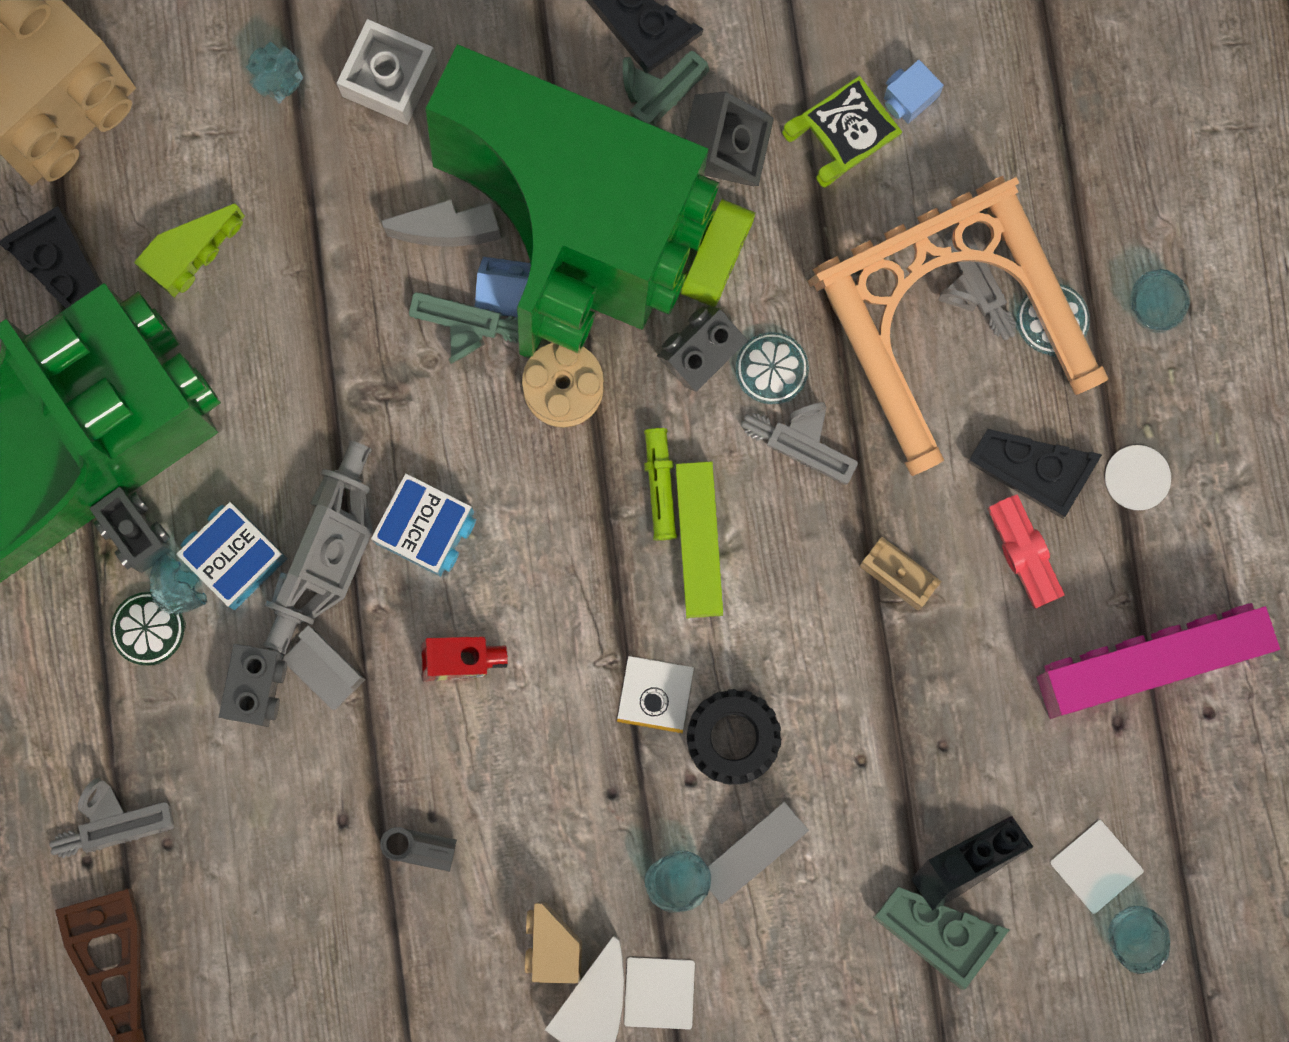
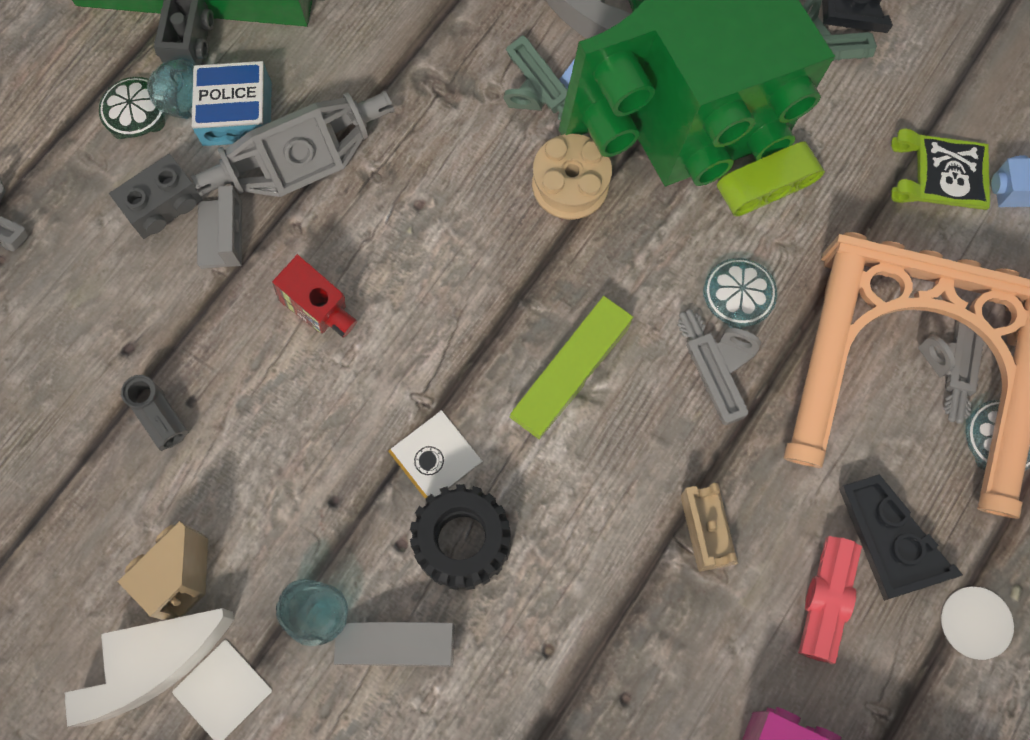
camera: 40 degrees right, 10 degrees down
piece [371,473,476,577] -> none
lime pin [644,428,677,541] -> none
dark grey brick [657,305,748,392] -> none
dark grey slope [685,91,774,187] -> none

